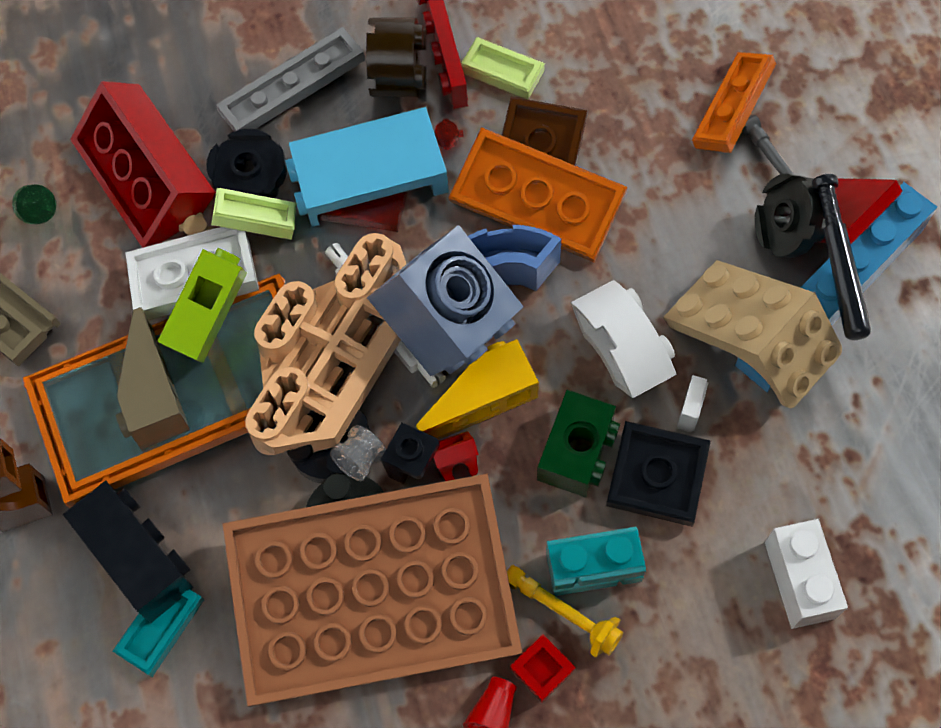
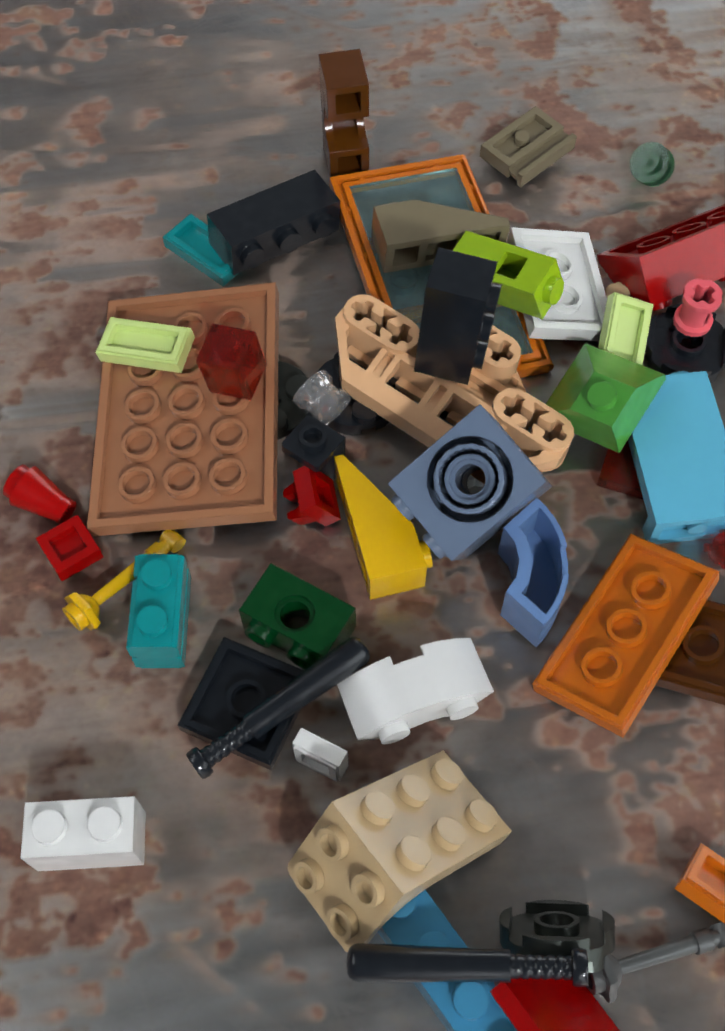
camera: 95 degrees right, 5 degrees down
none -> yellowish green tile [95,317,195,373]
none -> black piece [186,637,370,779]
none -> clear red brick [196,323,267,401]
none -> black brick [414,247,502,385]
none -> bright green slope [546,343,666,453]
none -> coral bush [673,278,723,337]

